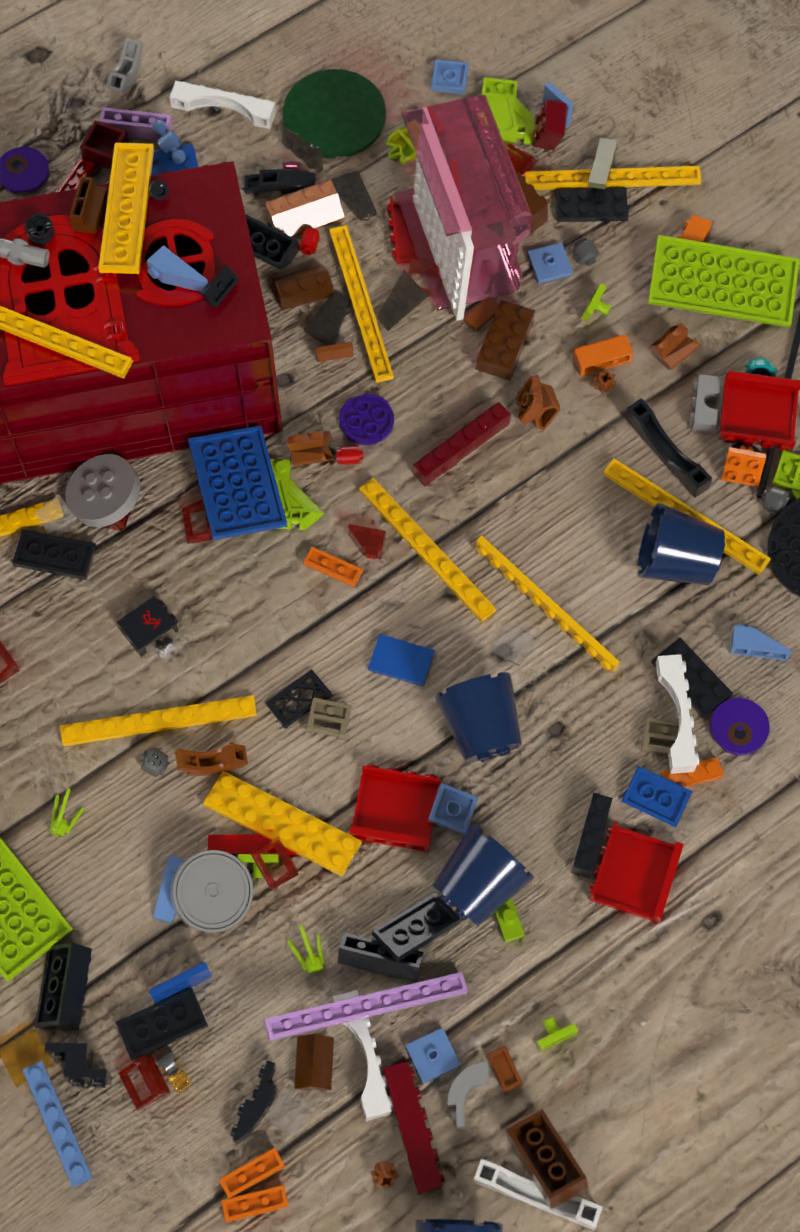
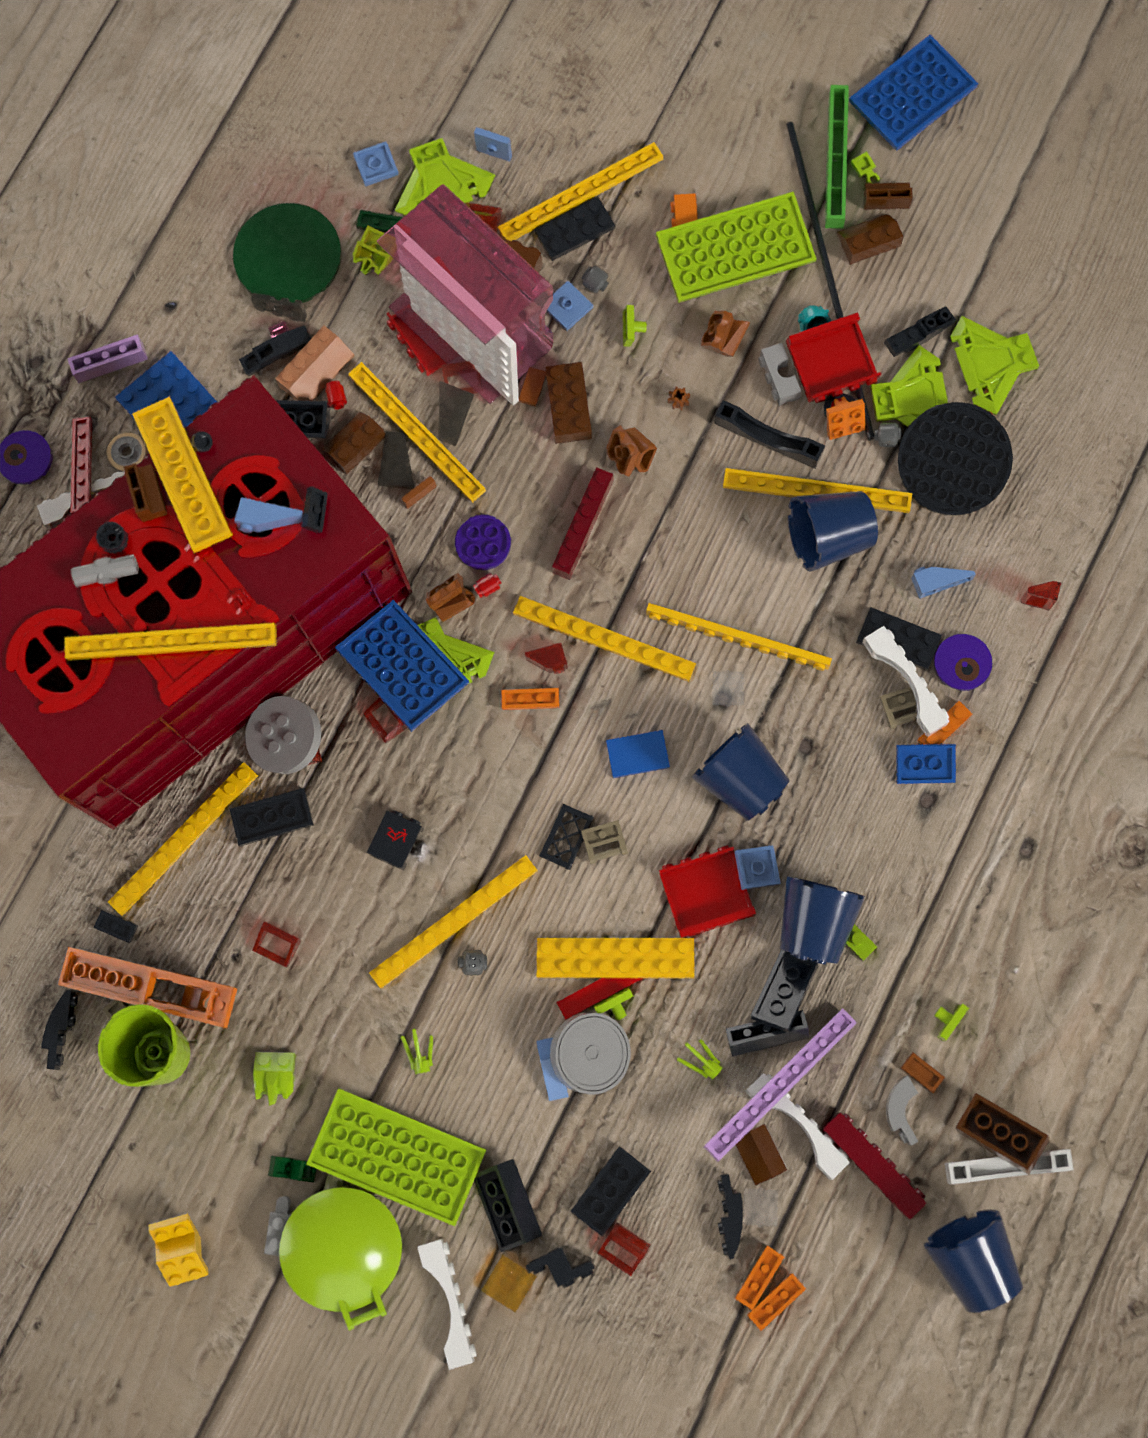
camera: 20 degrees left, 10 degrees up
medium blue plate [23,1061,93,1188] -> none
clear piece [34,495,79,536] -> none
dark red piece [80,120,129,169] -> none
light grey arch [106,37,144,93] -> none
blue tile [149,962,212,1004] -> none
medium blue piece [152,120,186,164] -> none
leg [156,1051,192,1094] -> none
white arch [170,81,276,129] -> none
dark orange arch [175,743,248,776] -> none
clear red tile [251,836,299,890] -> none
clear smoke wing [326,170,377,221] -> none
dark orange gear [370,1160,398,1188] -> none
medium blue plate [405,1028,461,1084] -> none
dark red piece [532,99,567,151] -> none
black brick [571,792,613,879] -> none
orange brick [573,334,633,376] -> none
tile [588,138,617,189] -> none
red panel [588,821,684,923] -> none

